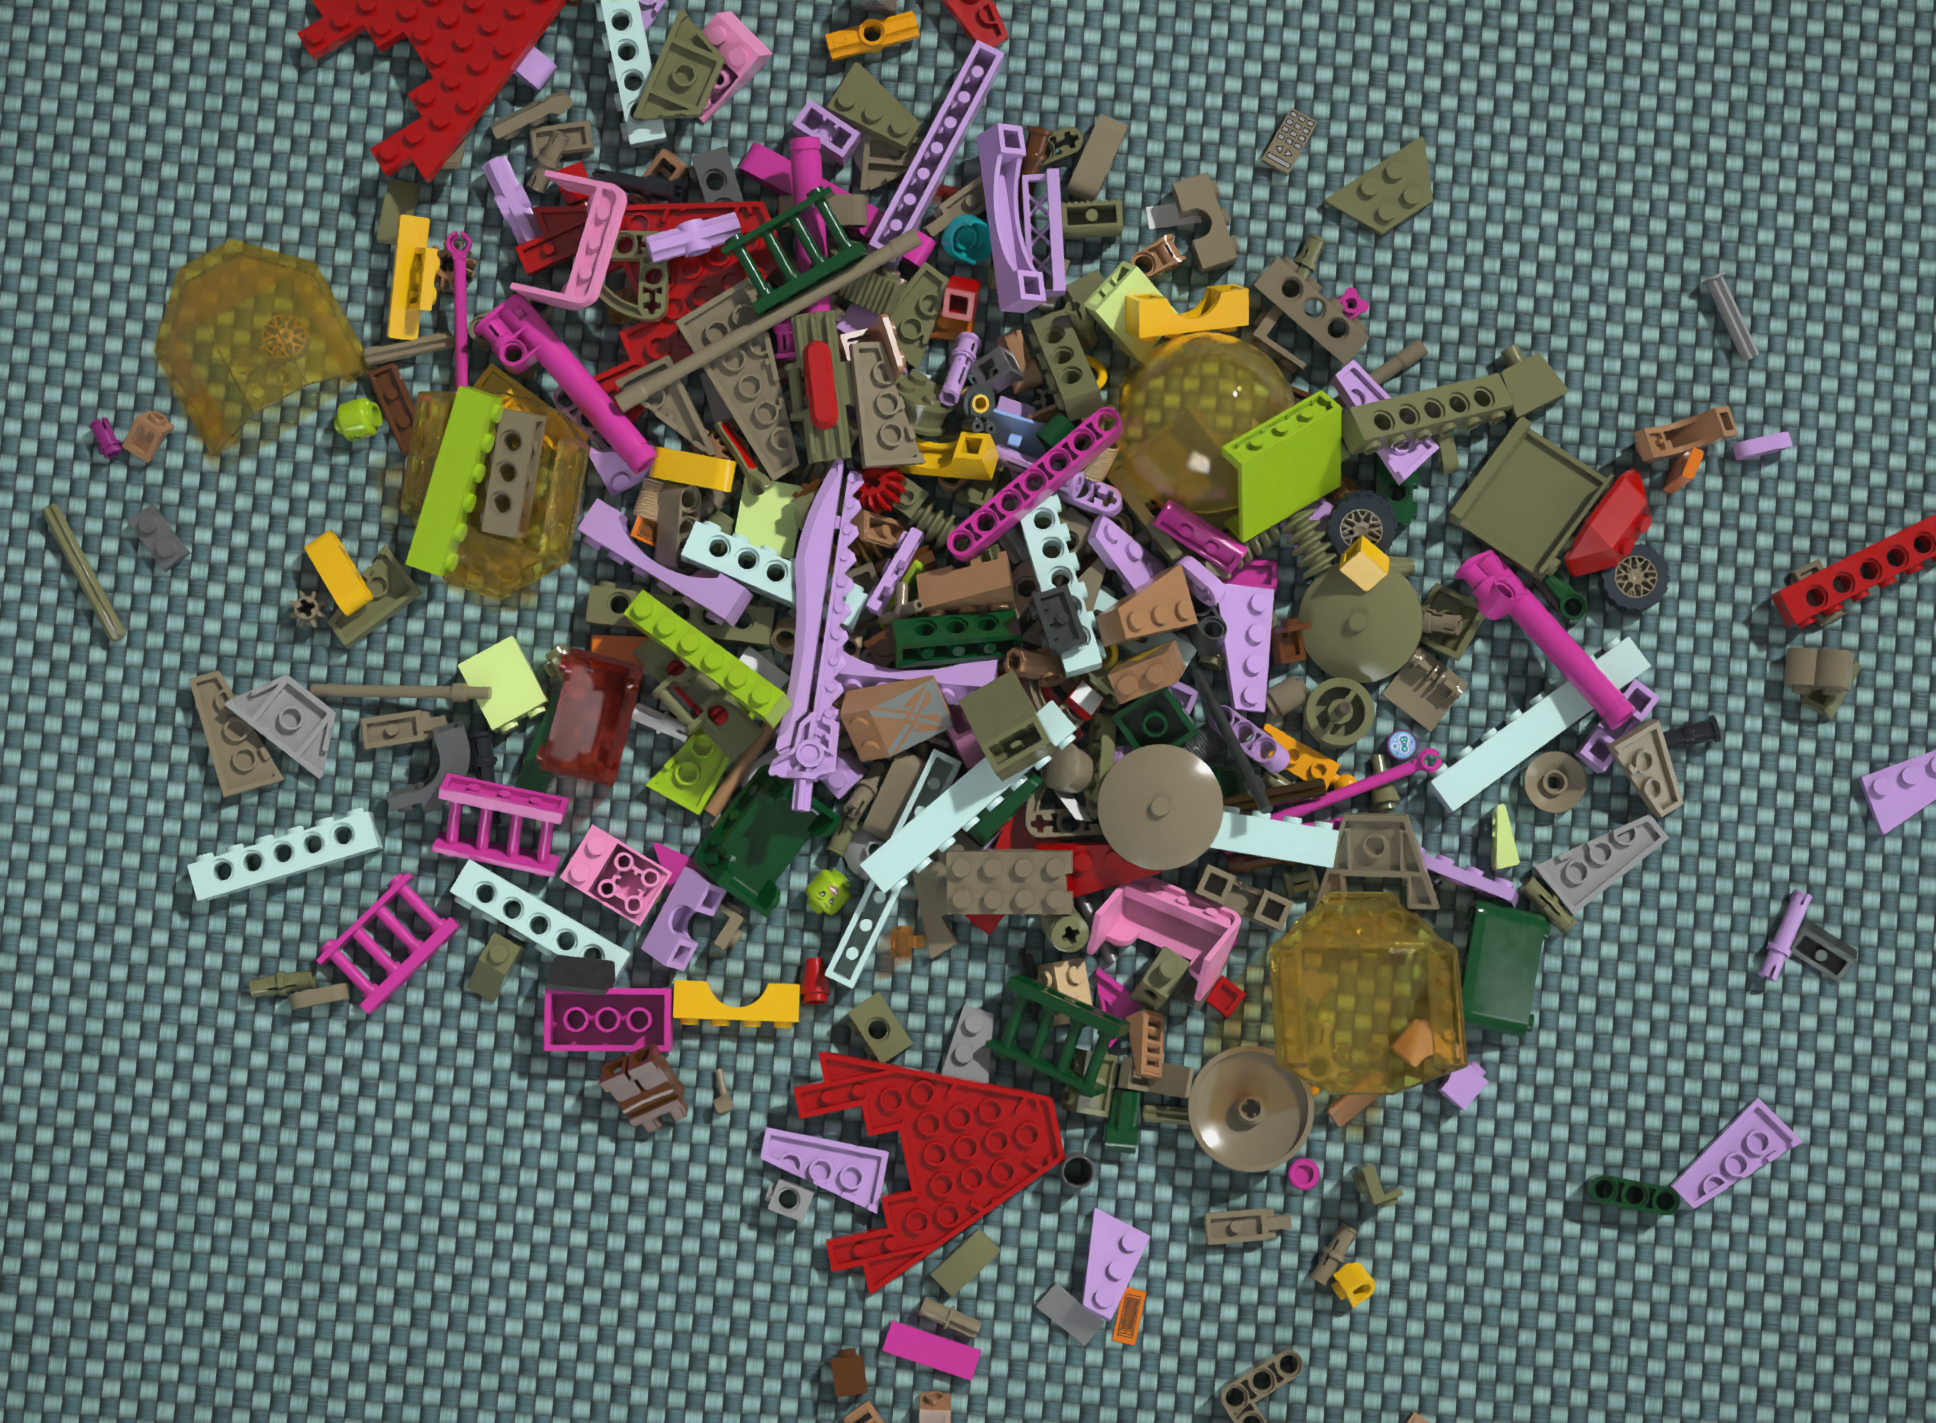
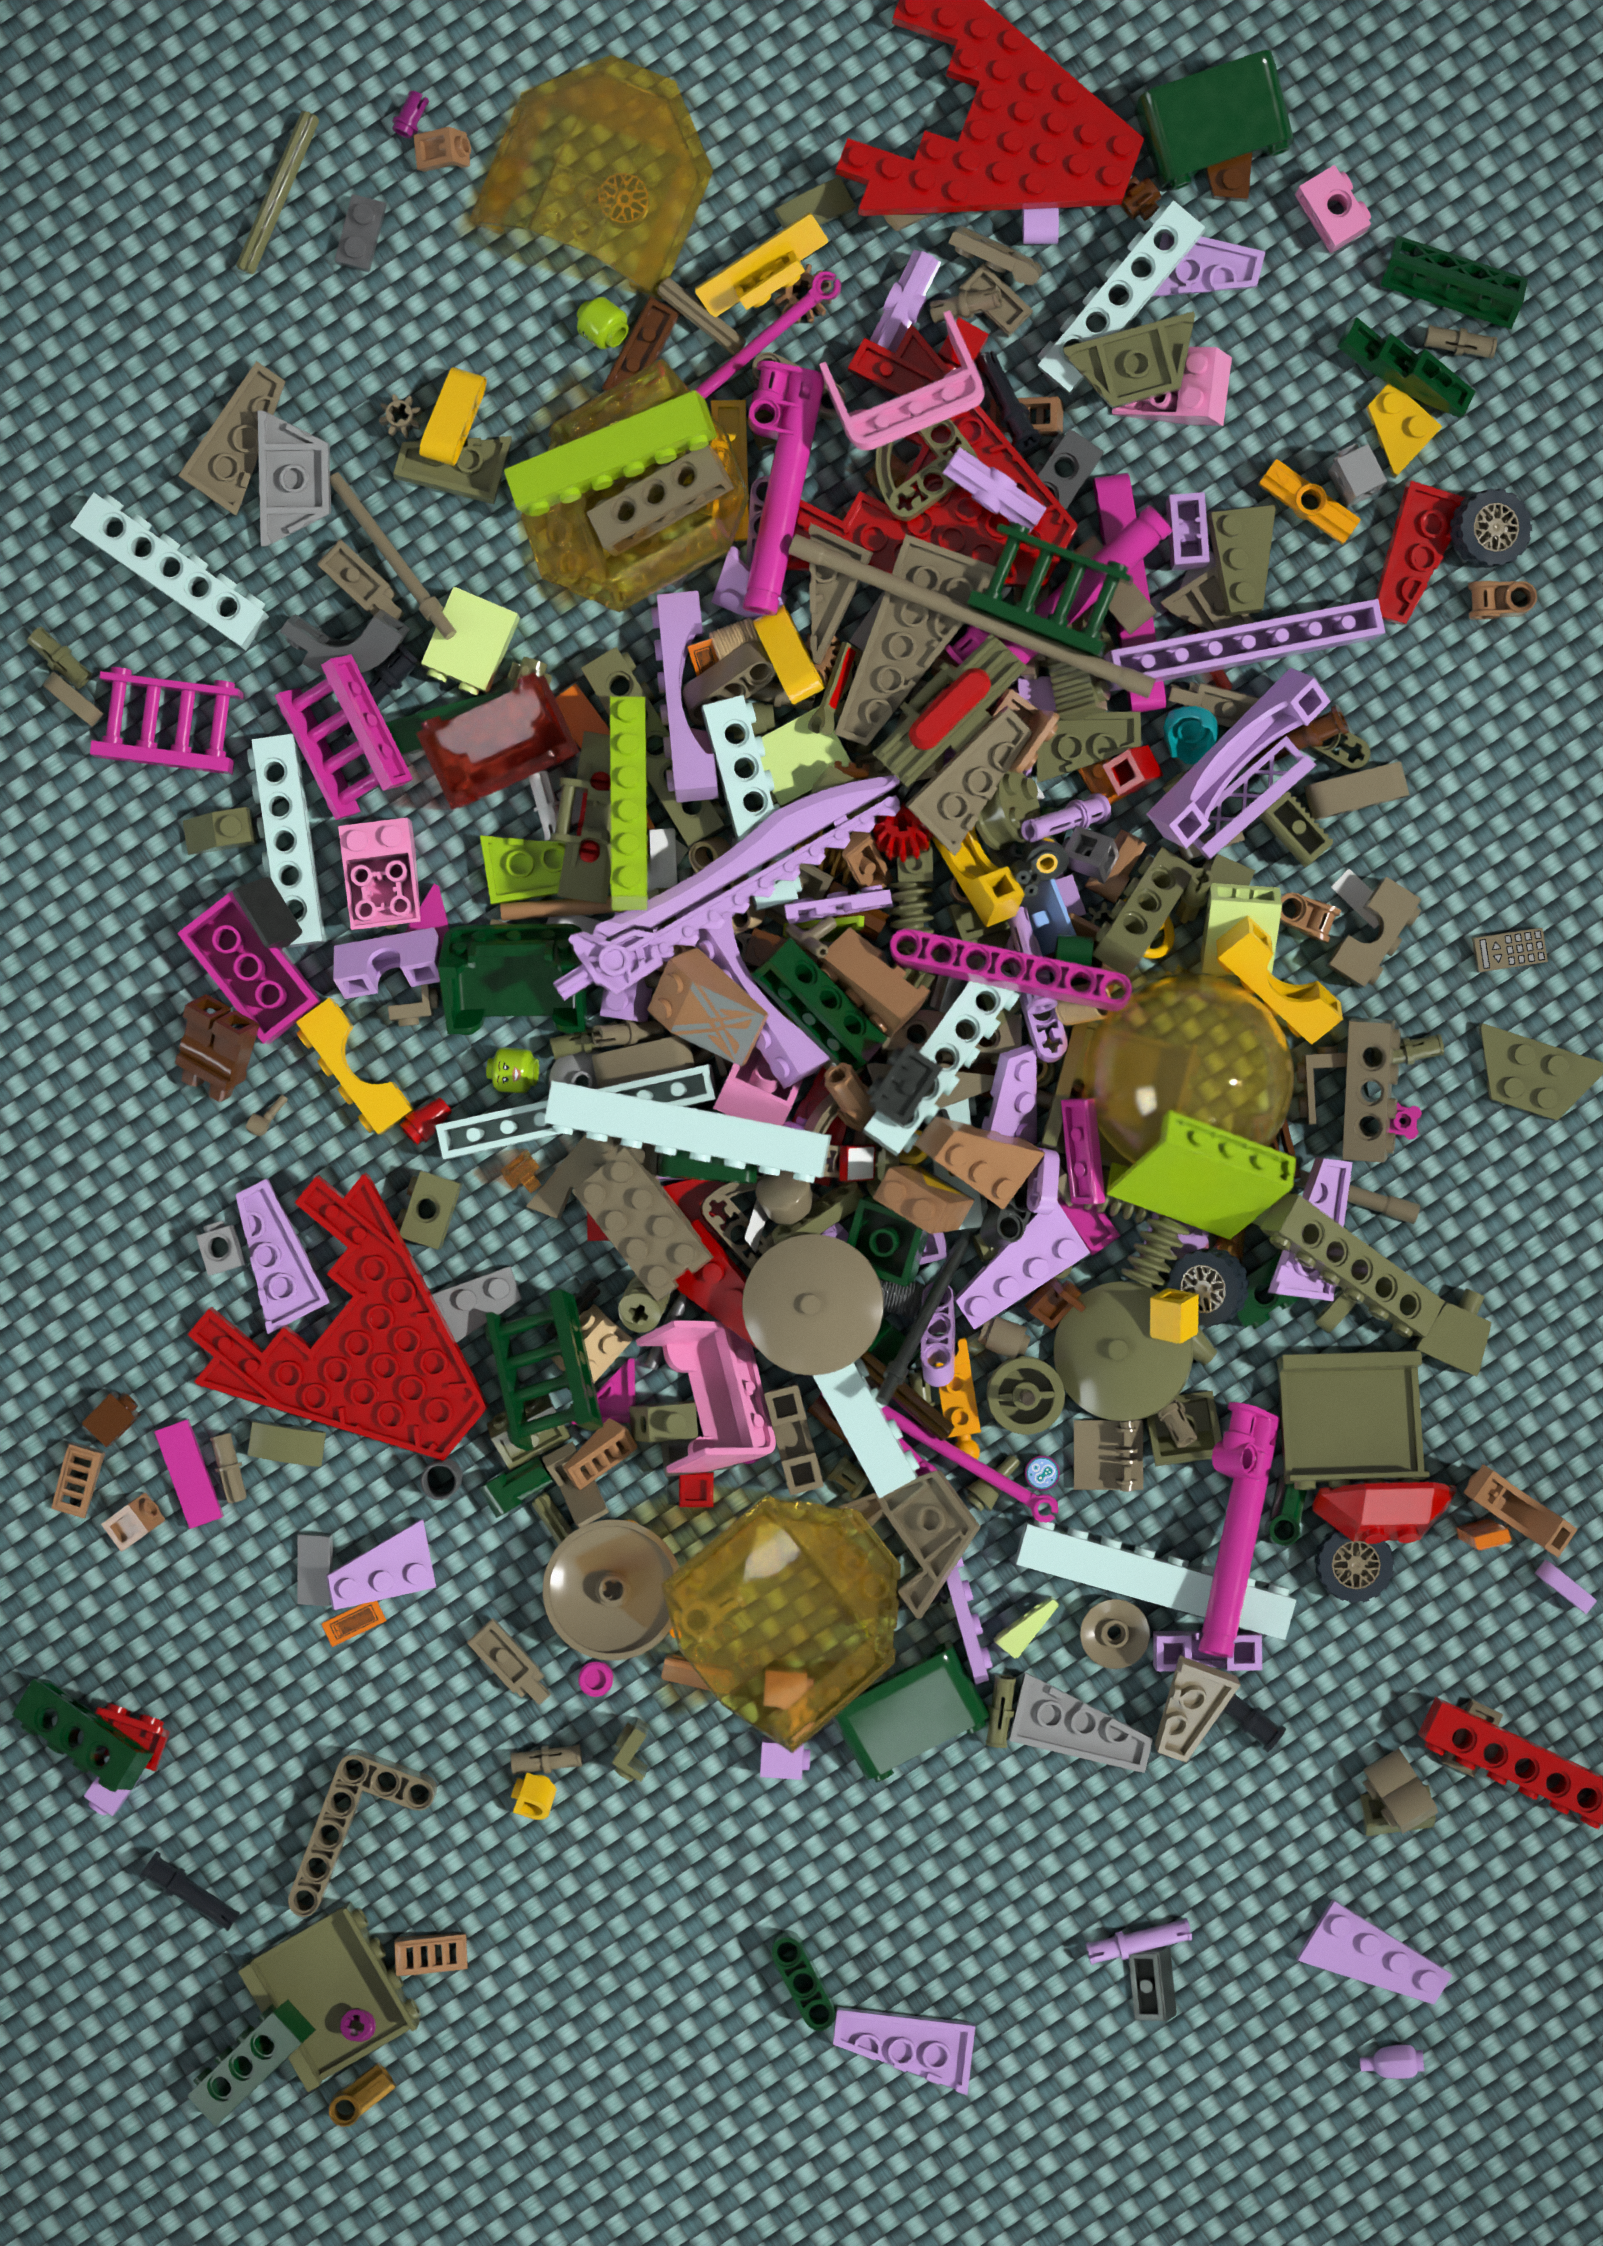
camera: 60 degrees right, 5 degrees up
olive slope [958,670,1057,782] -> none

